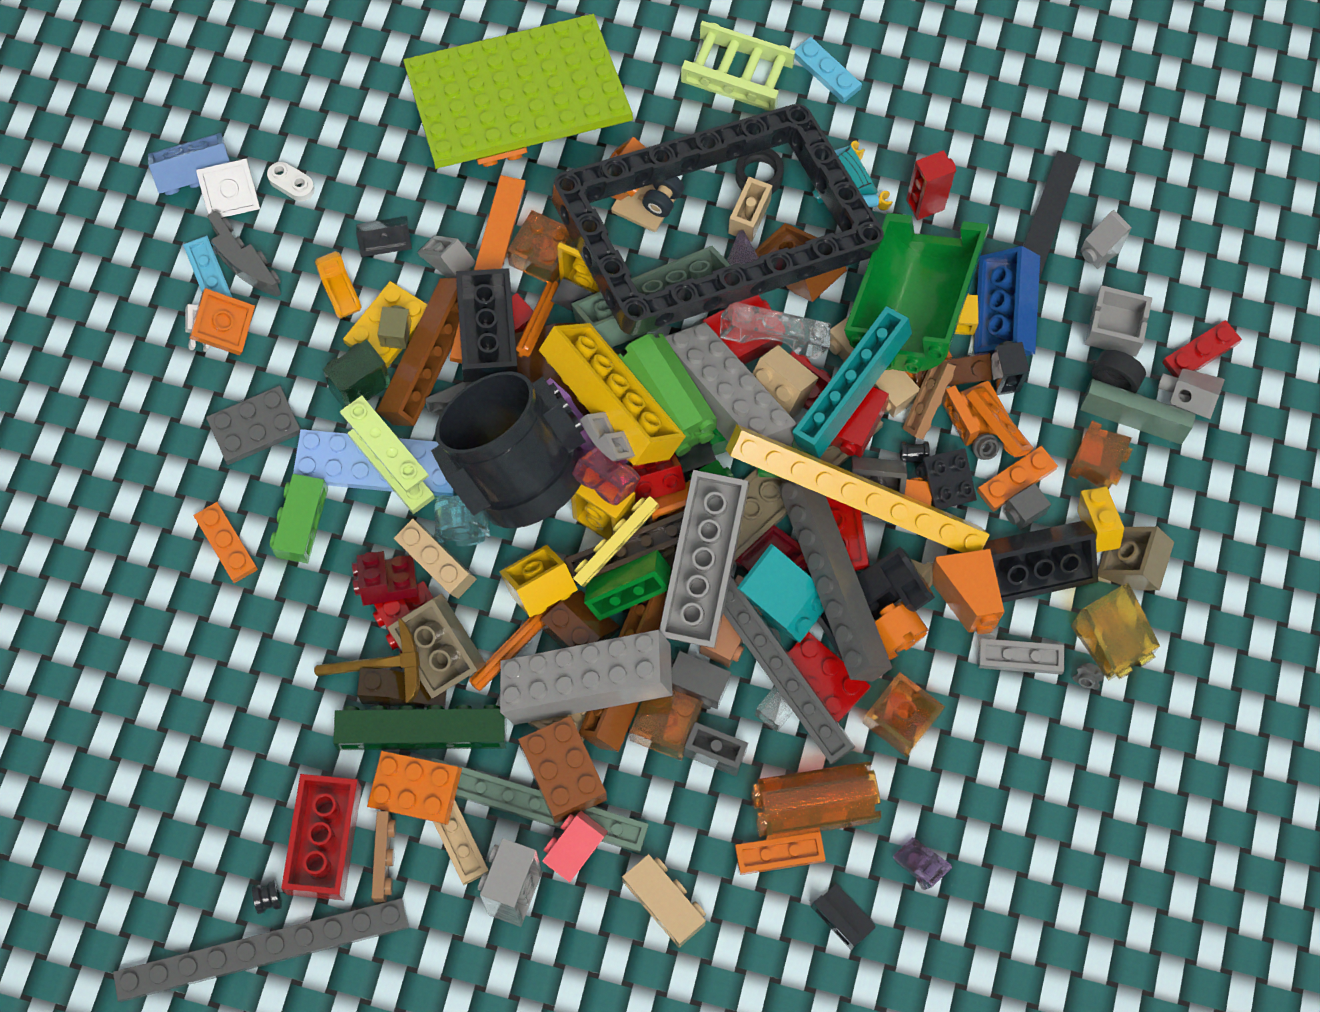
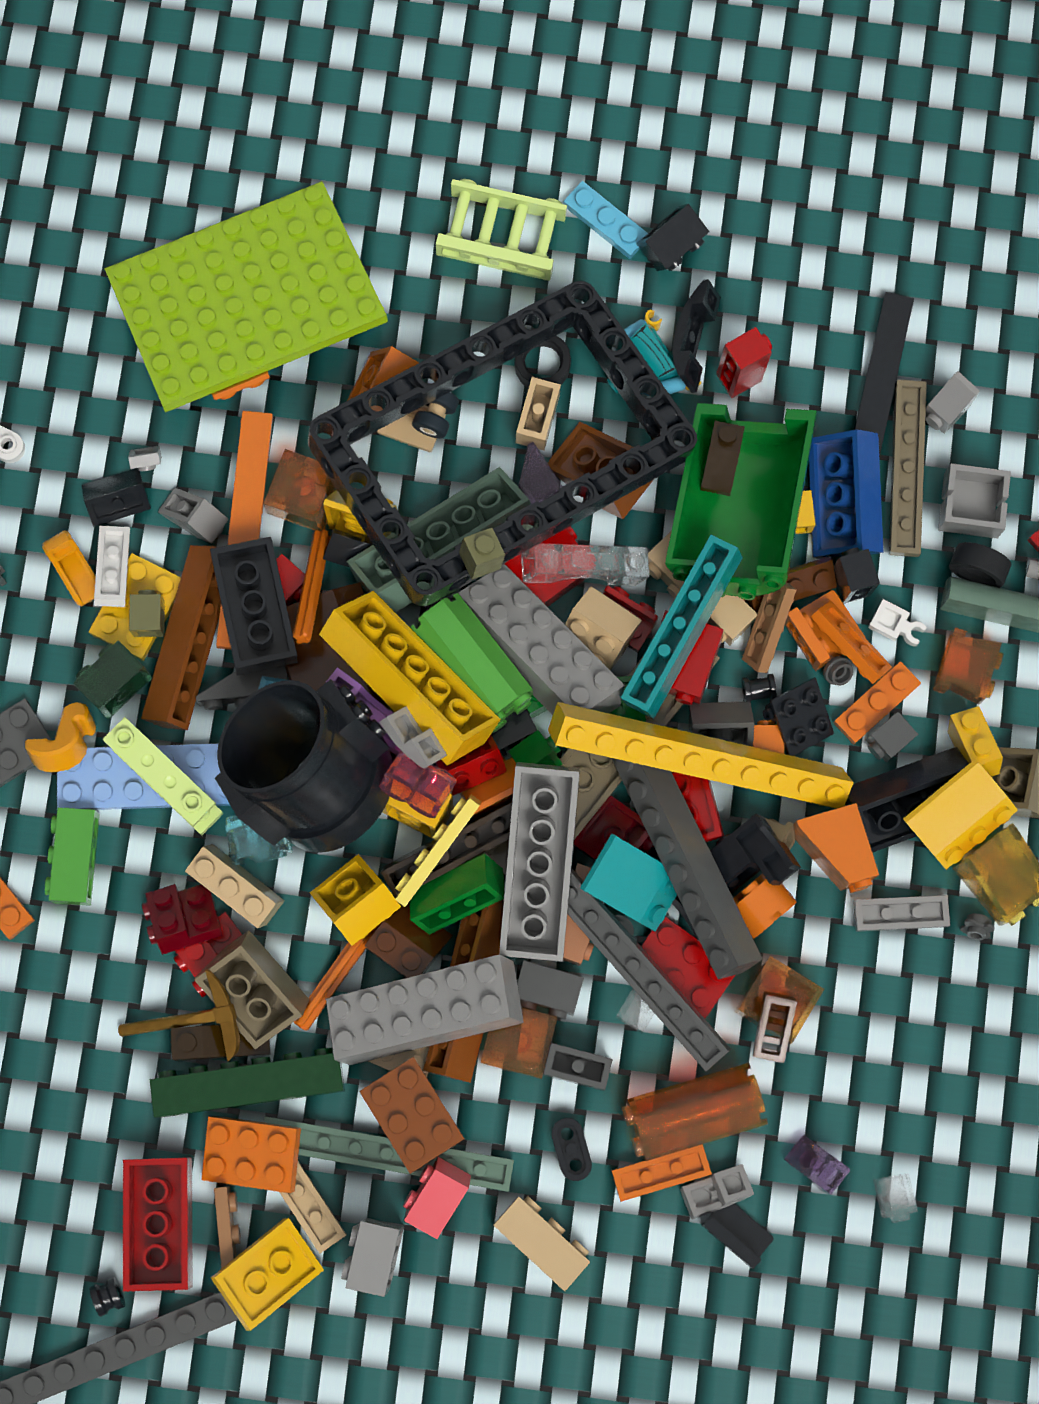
camera: 10 degrees left, 10 degrees up
none -> light orange animal [25,702,96,772]
none -> white plate [94,526,130,607]
none -> light grey plate [128,446,162,471]
none -> yellow plate [211,1218,324,1331]
none -> olive brick [459,527,505,580]
none -> black plate [551,1118,592,1181]
none -> black brick [636,204,710,271]
none -> black slope [673,279,721,393]
none -> light grey slope [680,1164,754,1220]
none -> dark brown slope [700,421,745,496]
none -> slope [752,991,797,1063]
none -> white plate [868,599,927,646]
none -> clear brick [873,1173,918,1223]
none -> dark tan plate [889,380,927,557]
none -> yellow slope [903,759,1018,870]

